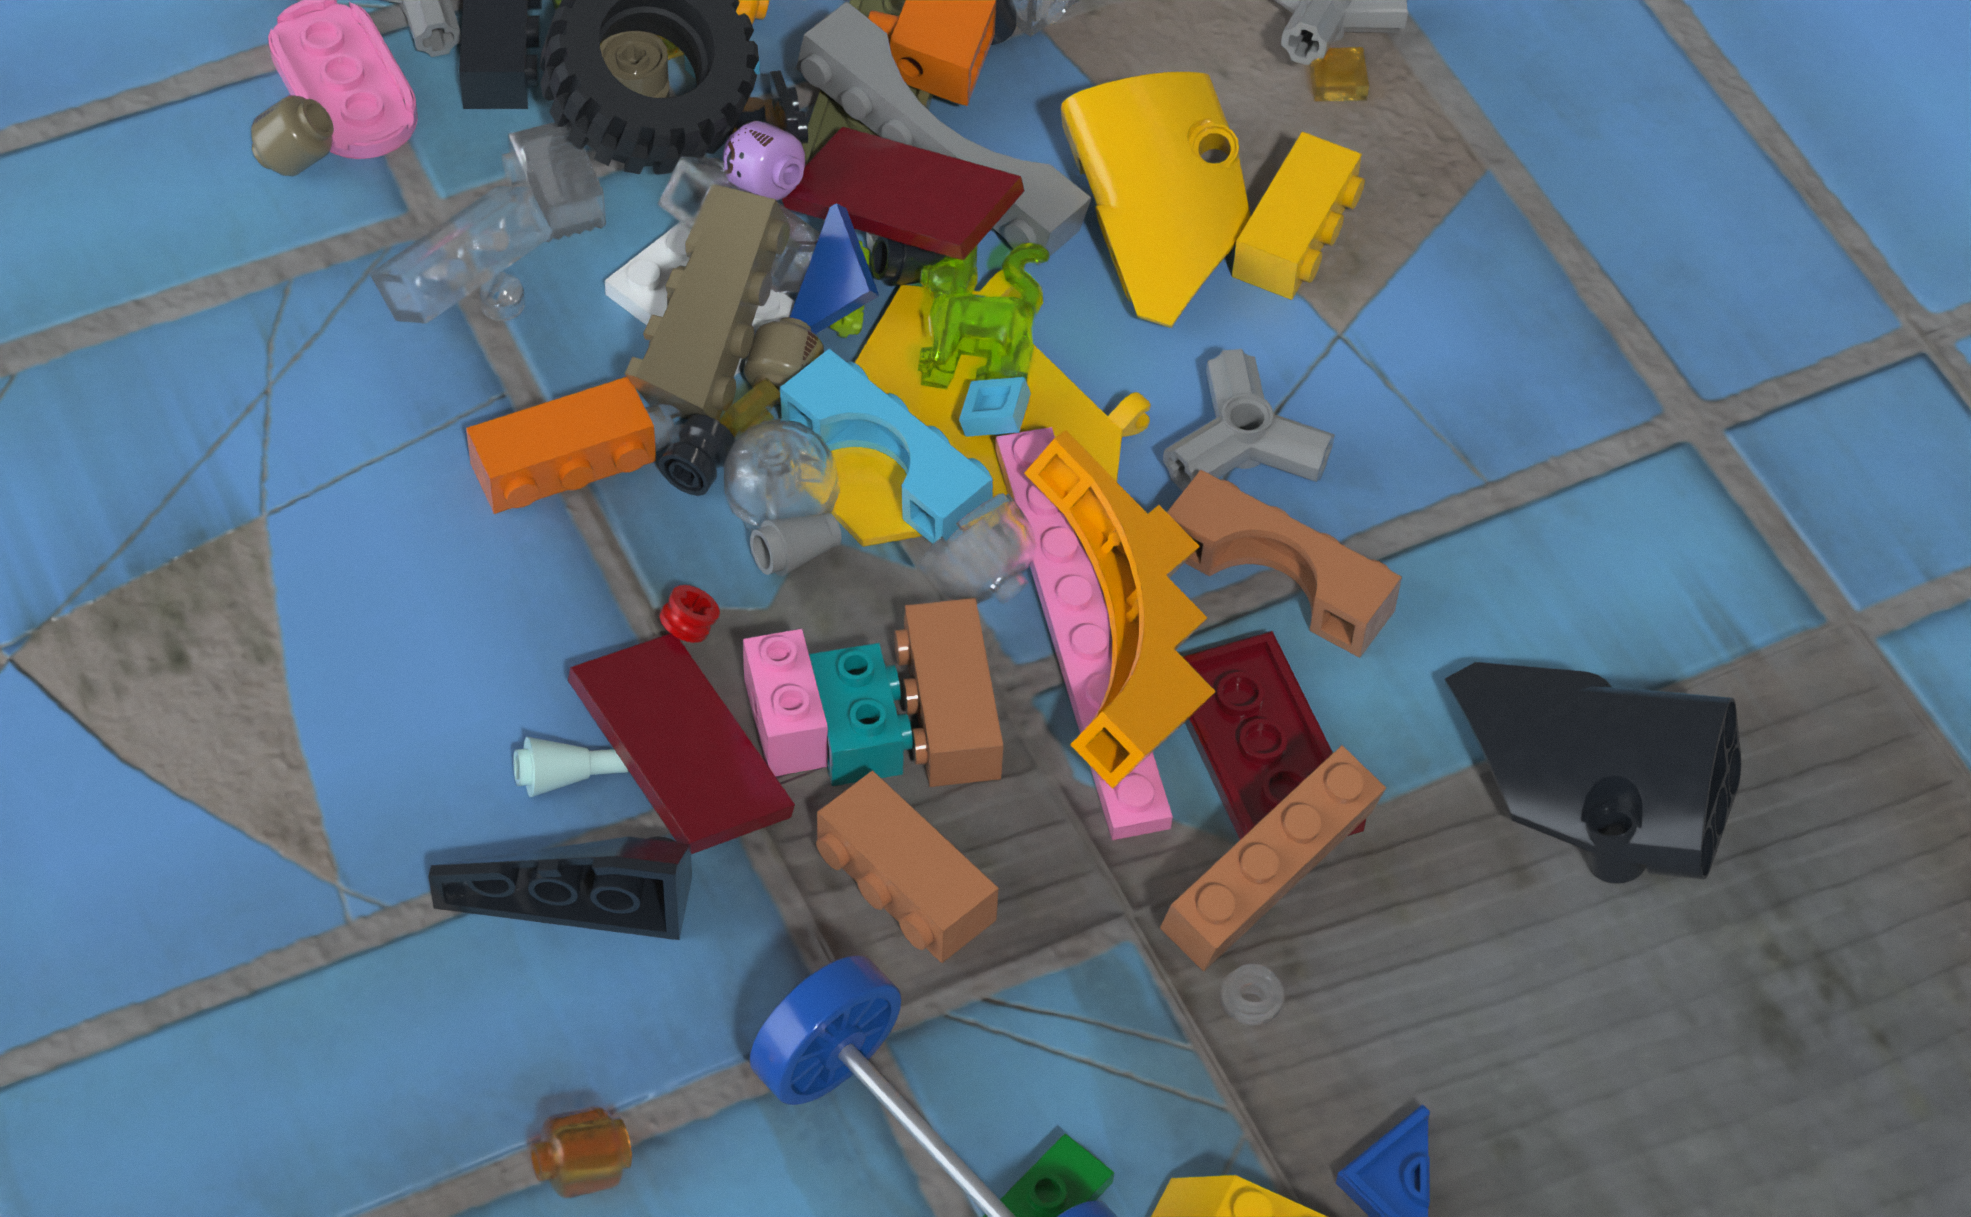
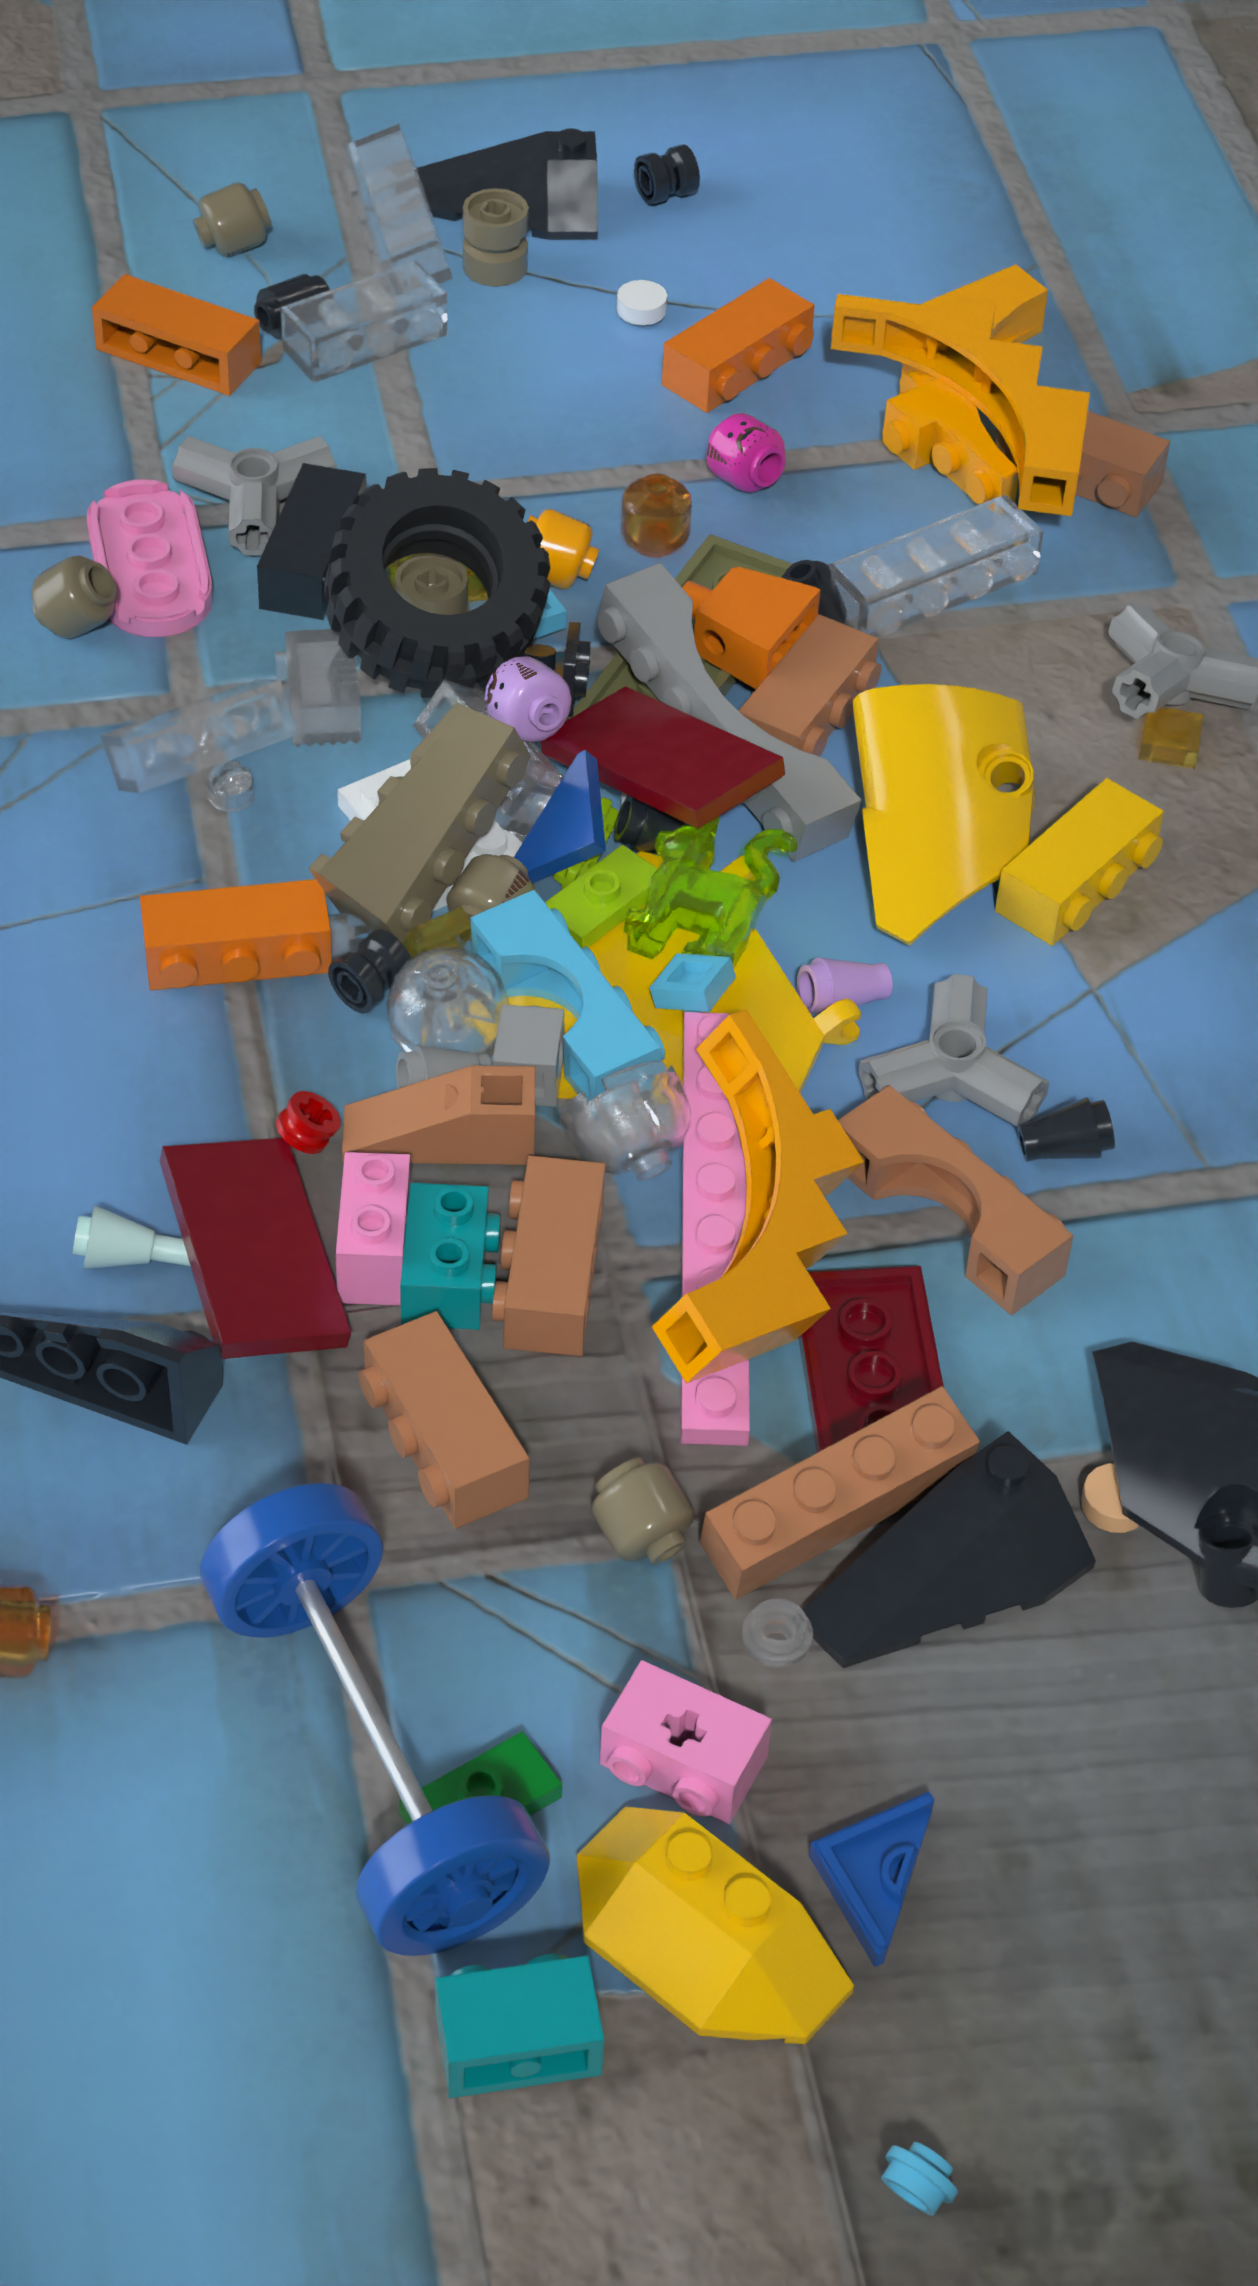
camera: 15 degrees right, 5 degrees down
none -> nougat slope [342,1065,536,1165]
none -> light grey brick [492,1004,565,1107]
none -> lime plate [545,844,666,948]
none -> dark tan head [592,1457,695,1565]
none -> bright pink brick [600,1660,772,1824]
none -> nougat brick [738,614,881,757]
none -> black wedge [796,1431,1096,1668]
none -> lavender cone [797,957,893,1015]
none -> black cone [1018,1097,1115,1162]
none -> light nougat piece [1081,1463,1140,1533]

